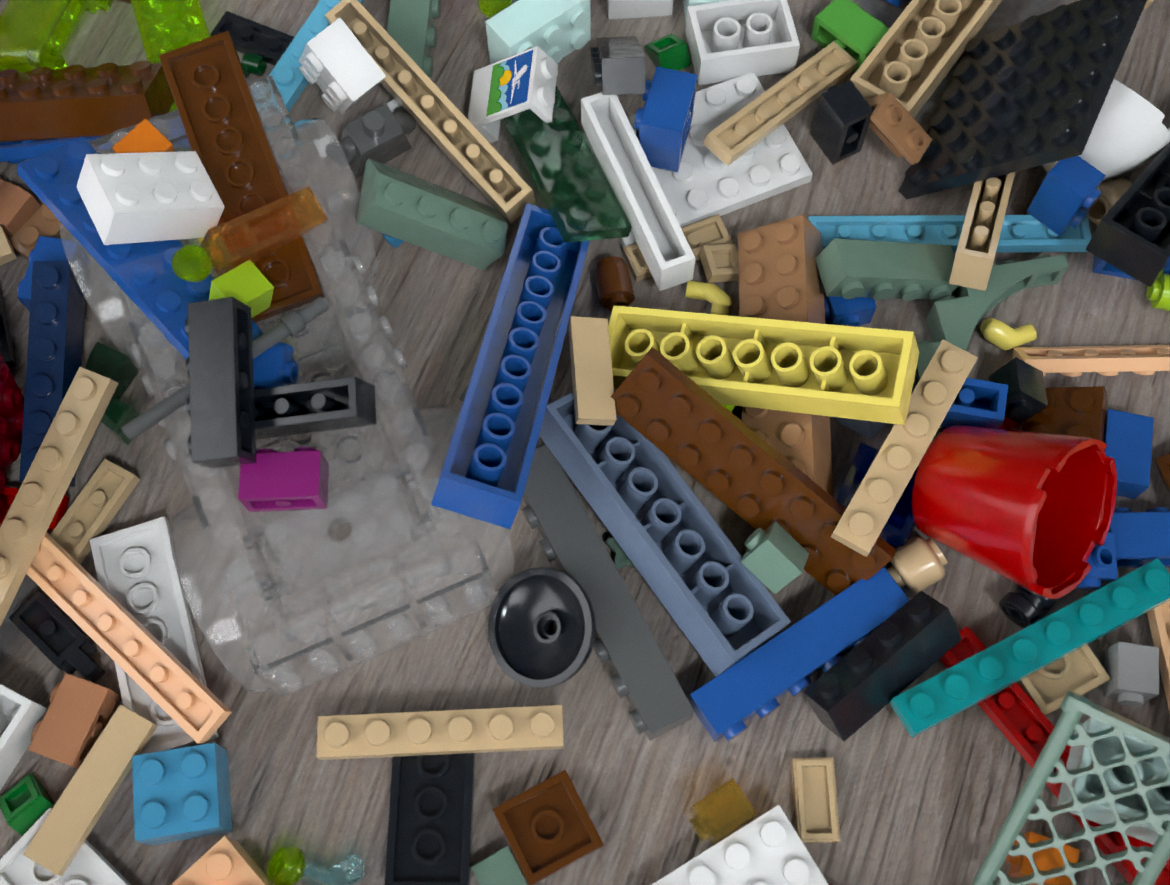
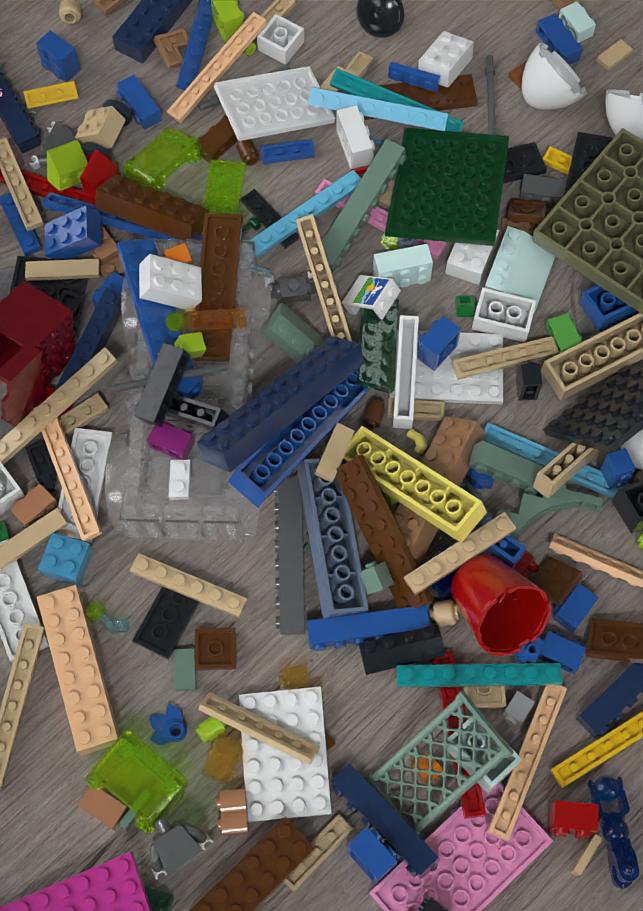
camera: 25 degrees right, 0 degrees up
clear green brick [86,341,139,446] -> none
white brick [299,18,386,115] -> none
black dish [488,567,596,688] -> none
brick [590,36,646,95] -> none
tan plate [699,243,739,283] -> none
tan tile [791,757,841,844] -> none
medium nougat bracket [866,91,932,165] -> none
light yellow arm [980,318,1037,350] -> none
black brick [989,357,1048,424] -> none
black wheel [999,584,1056,628] -> none
none -> white plate [169,460,191,500]
none -> dark blue brick [196,336,365,472]

